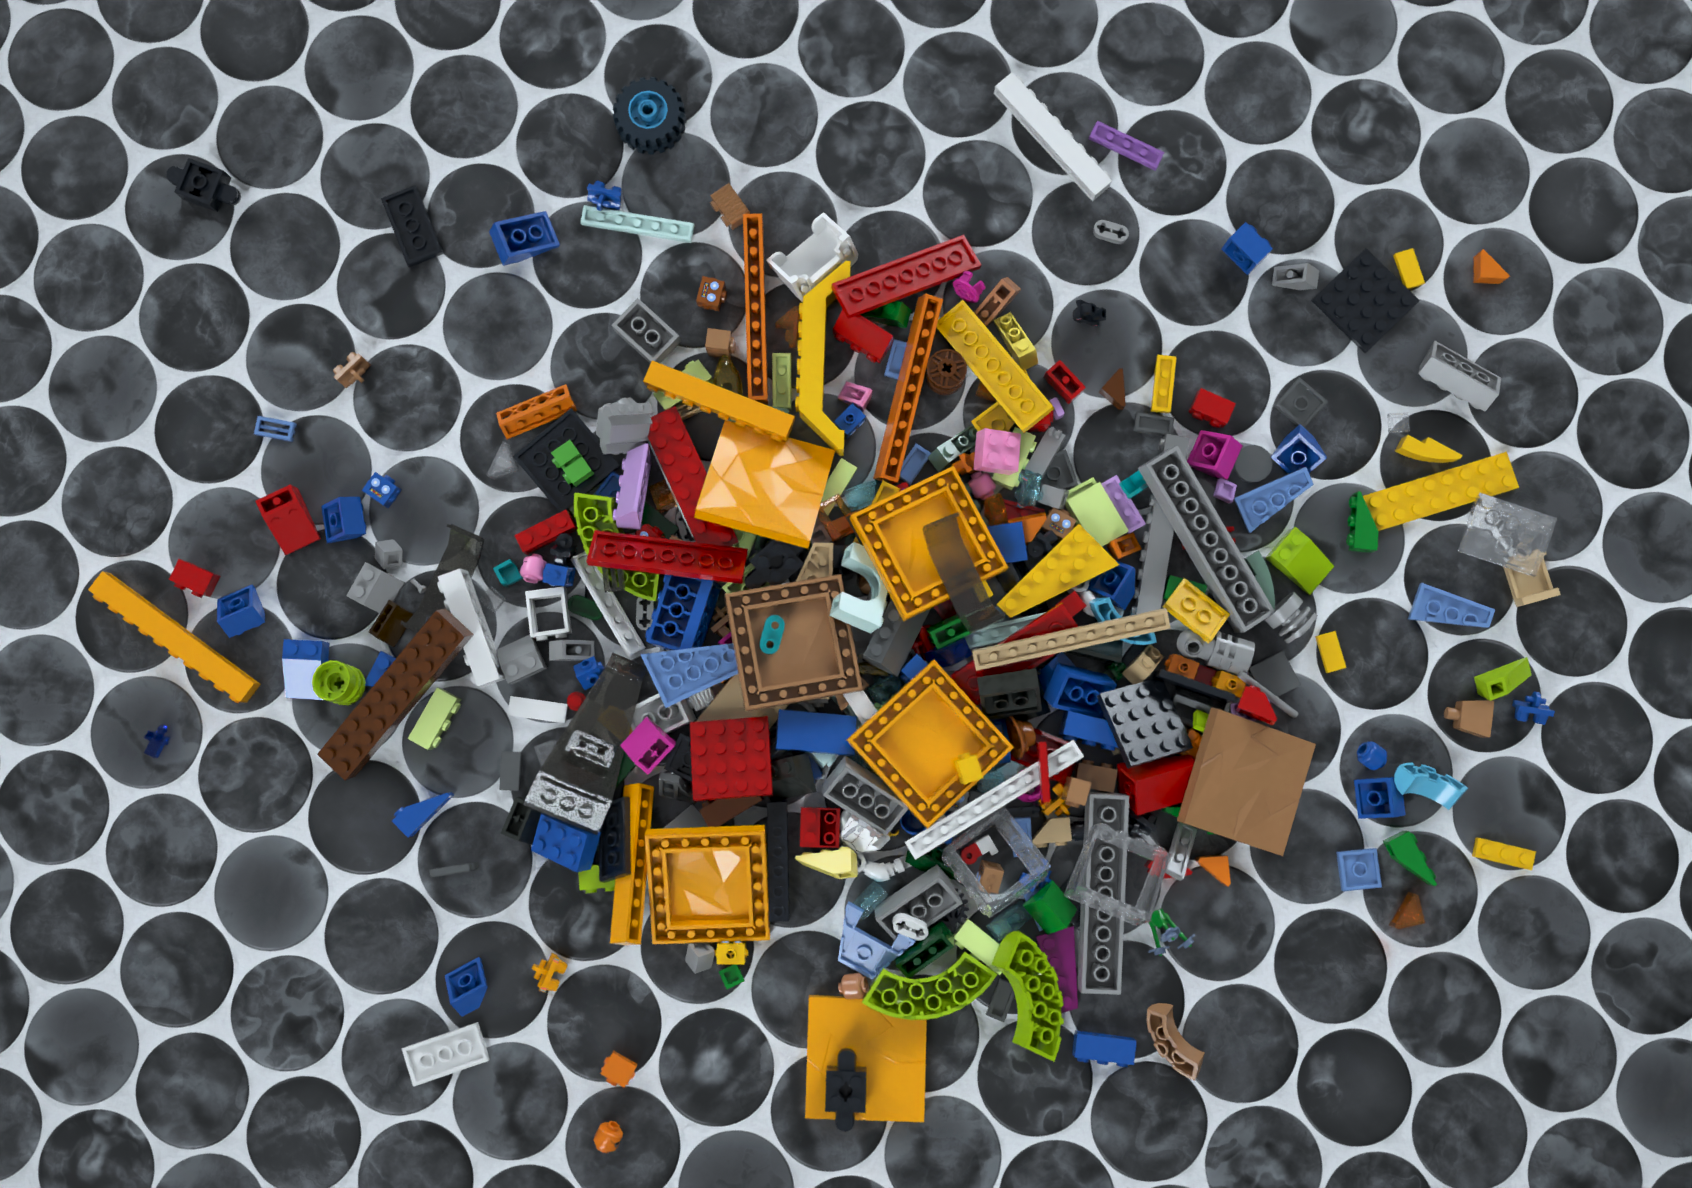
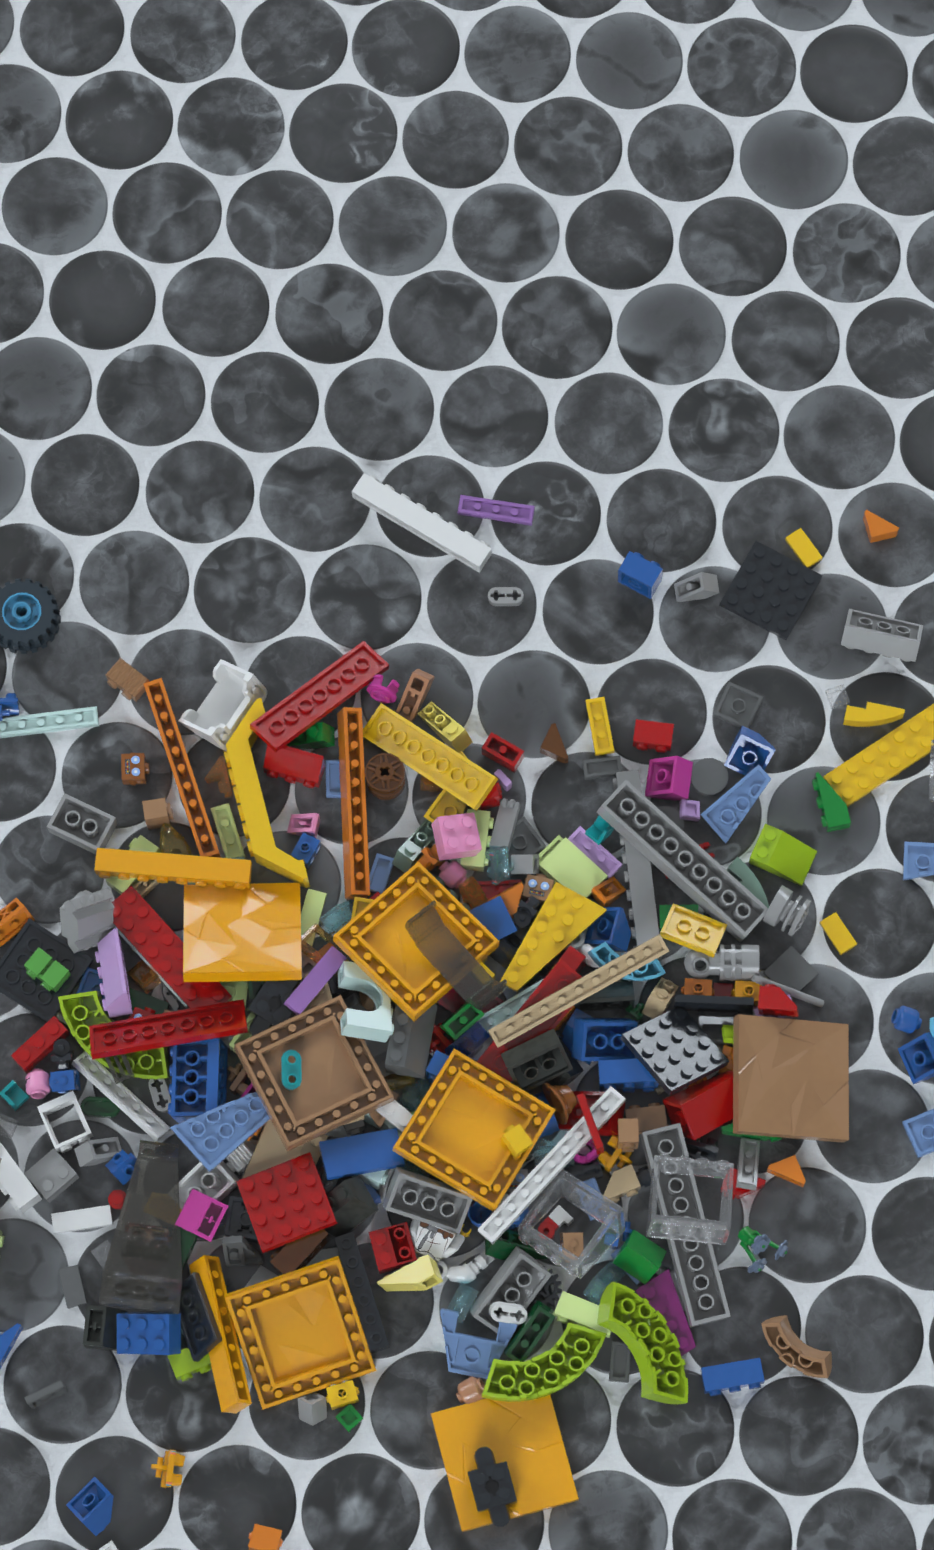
camera: 15 degrees left, 10 degrees down
black hips [1072,300,1106,327] -> none
none -> medium lavender tile [284,946,347,1015]

